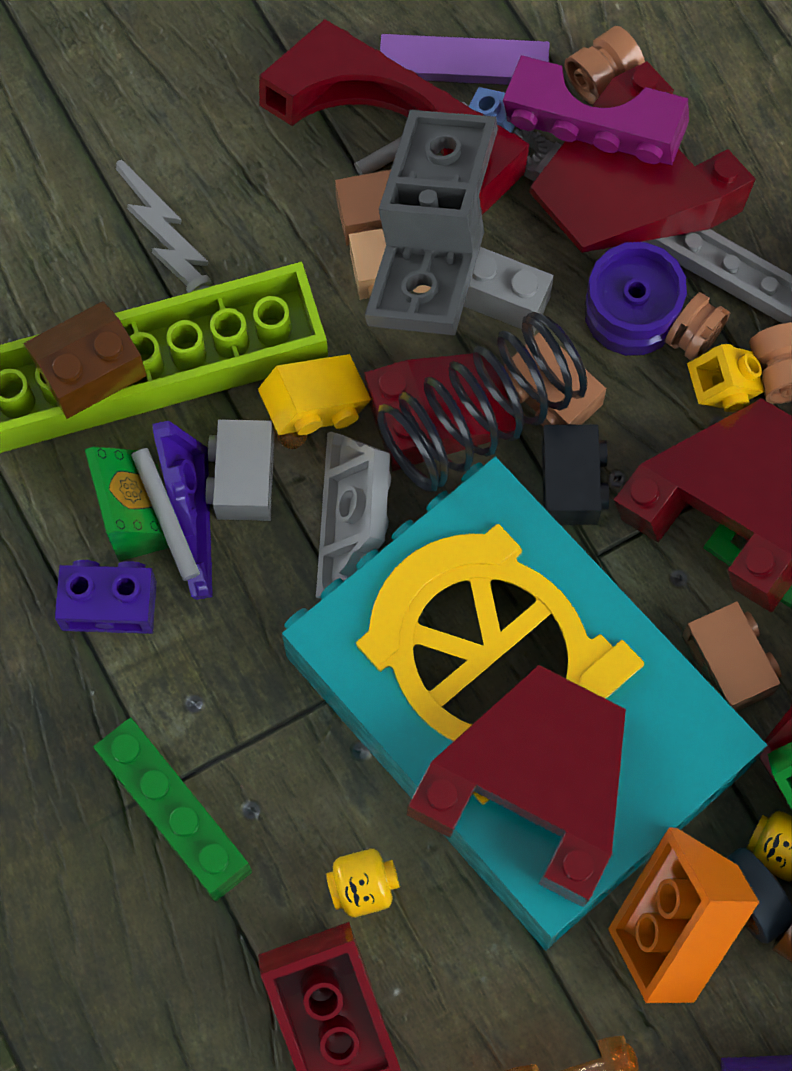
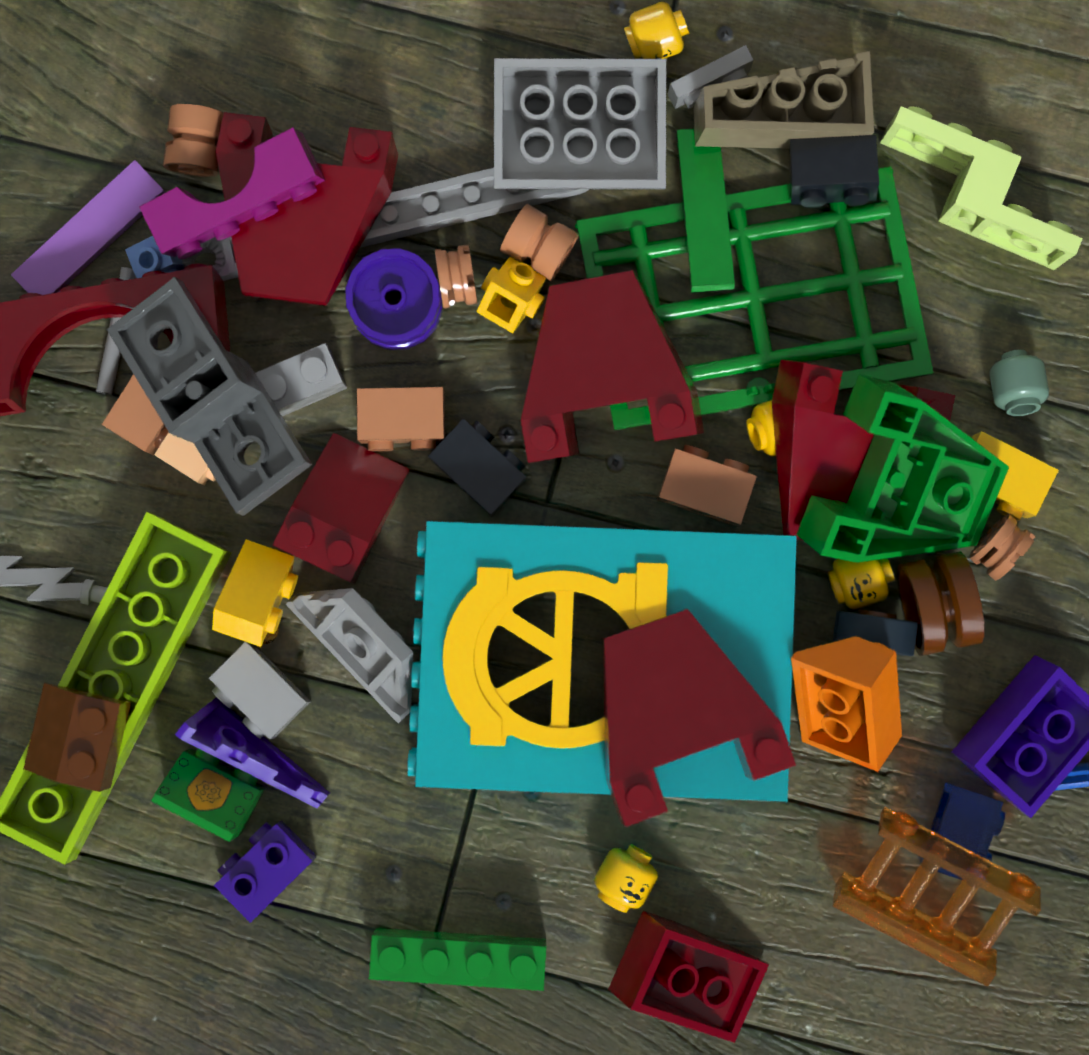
camera: 50 degrees left, 15 degrees up
light grey bar [131,448,200,581] -> none
black piece [377,312,588,492] -> none

